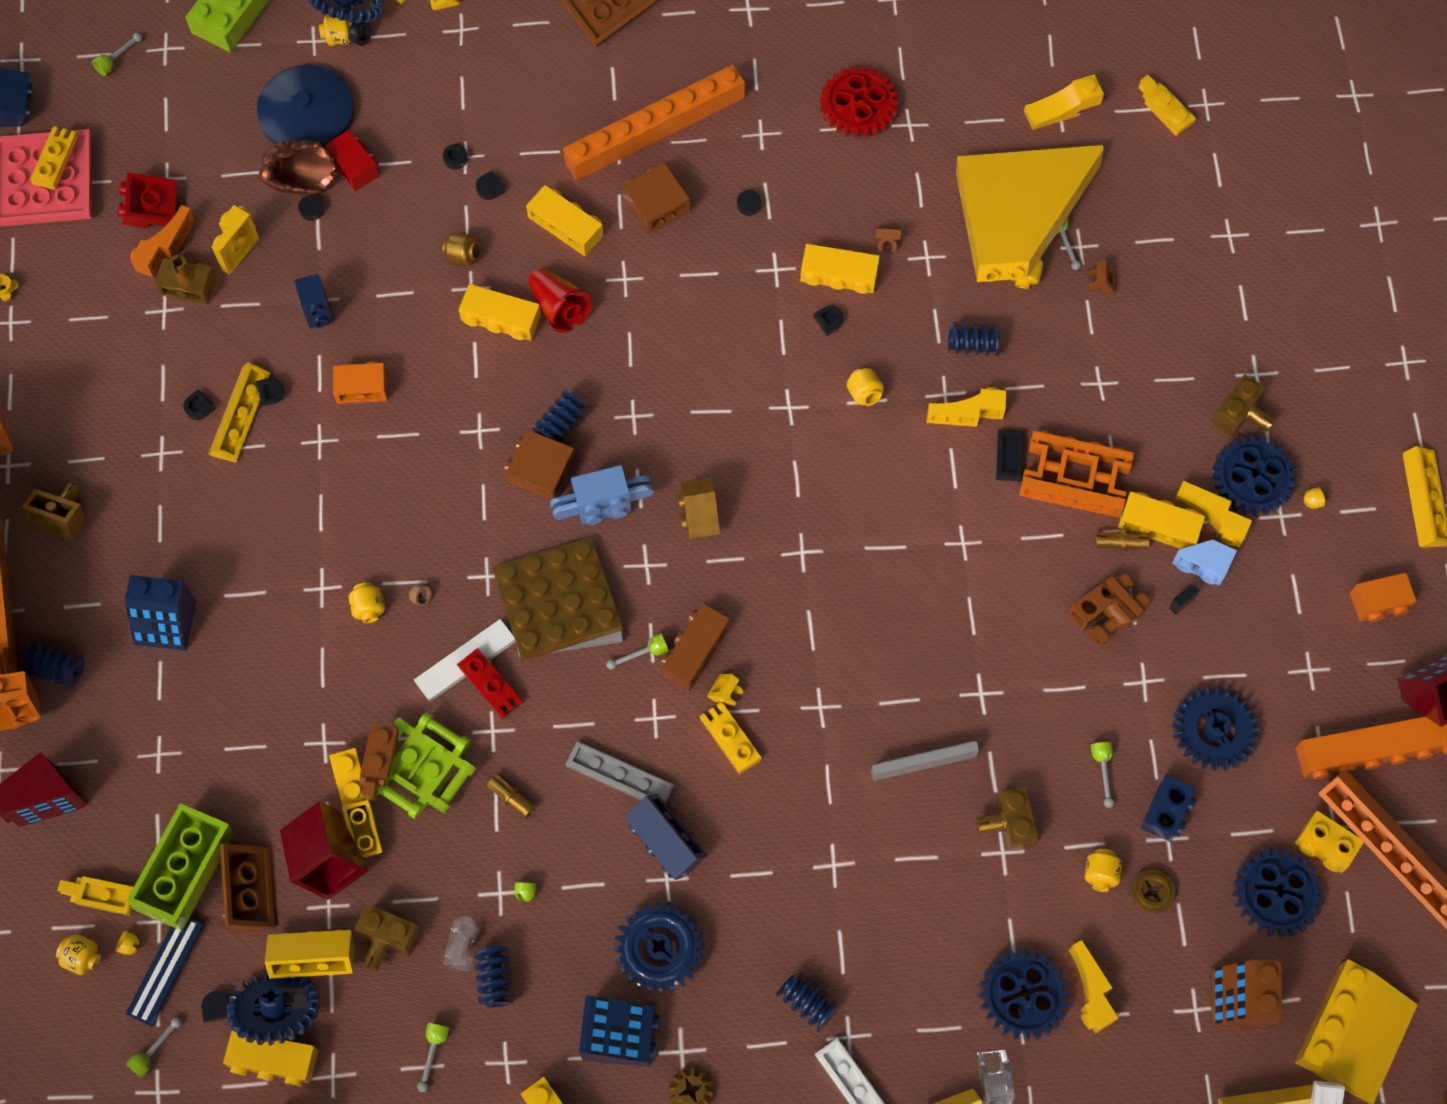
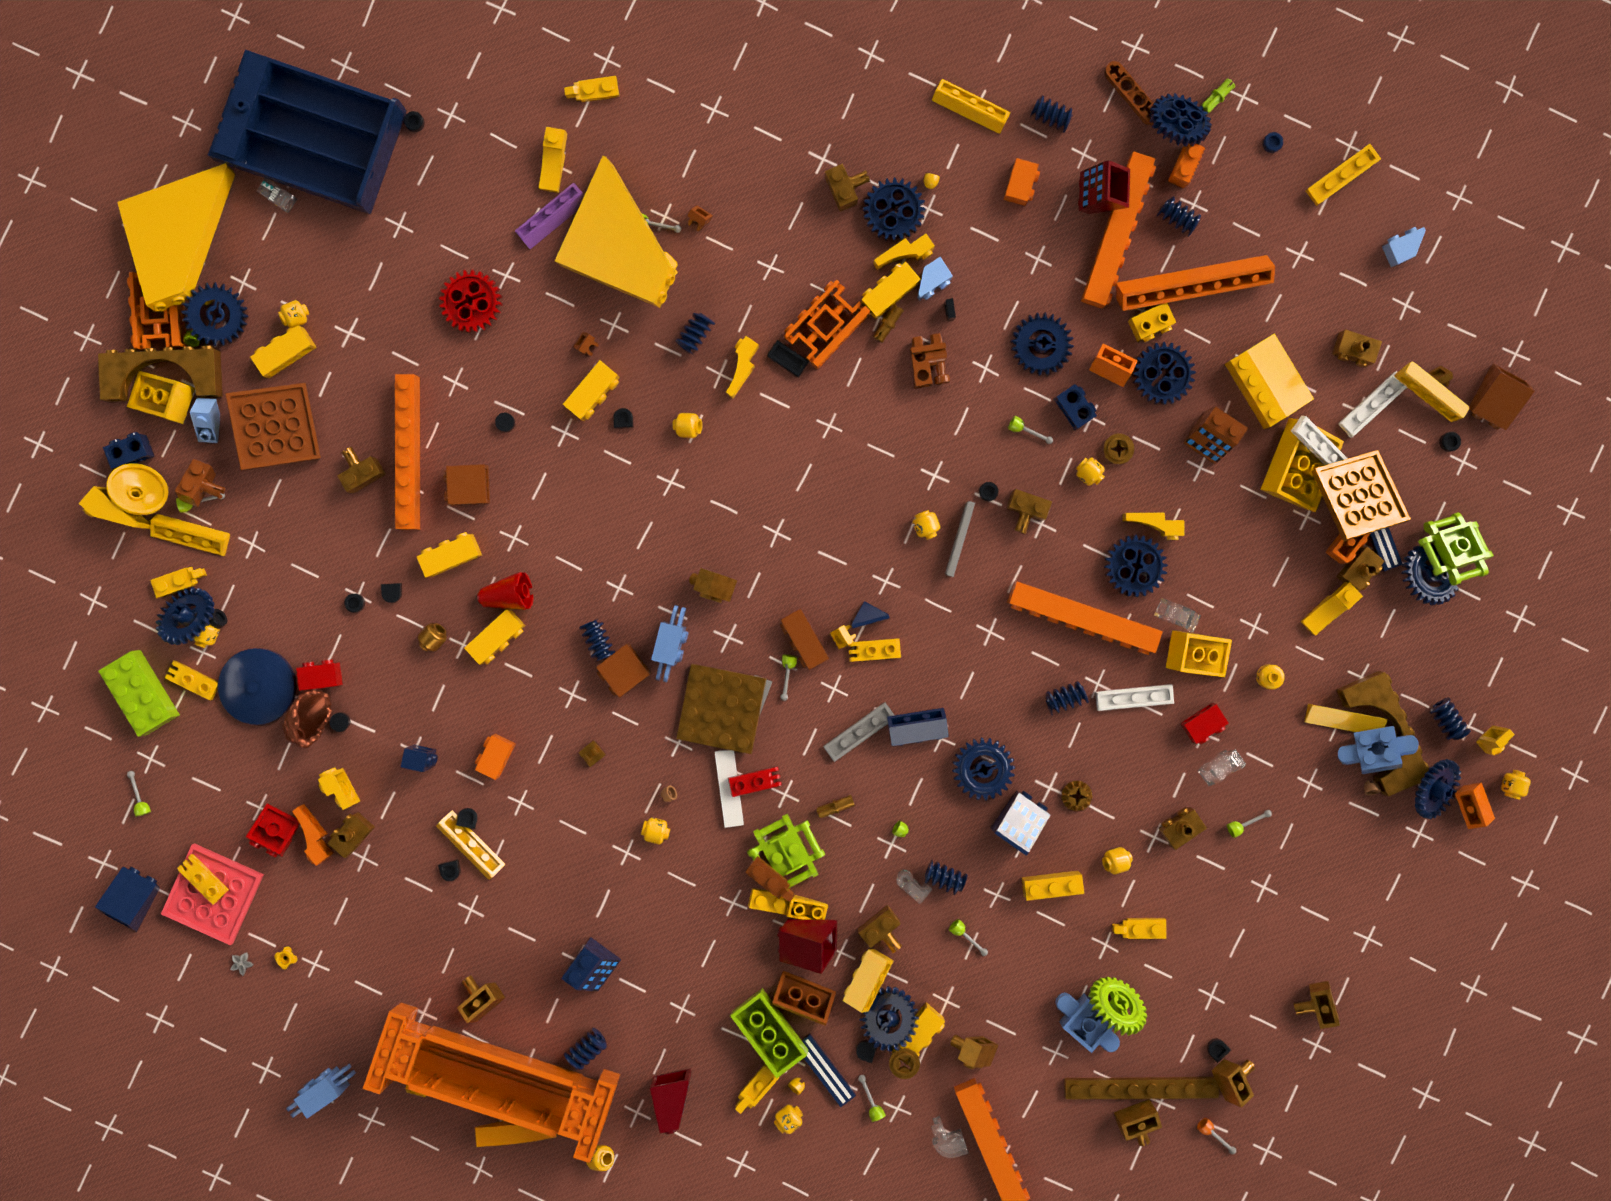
camera: 60 degrees left, 20 degrees up
none -> yellow hinge [165,660,218,700]
none -> pearl gold brick [337,447,386,494]
none -> medium lavender slope [515,183,584,249]
none -> pearl gold tile [578,740,606,767]
none -> dark blue slope [851,601,890,629]
none -> pearl gold gear [889,1048,920,1079]
none -> yellow head [912,510,940,540]
none -> black tile [979,482,999,501]
none -> orange brick [1007,581,1163,655]
none -> orange brick [1089,344,1138,387]

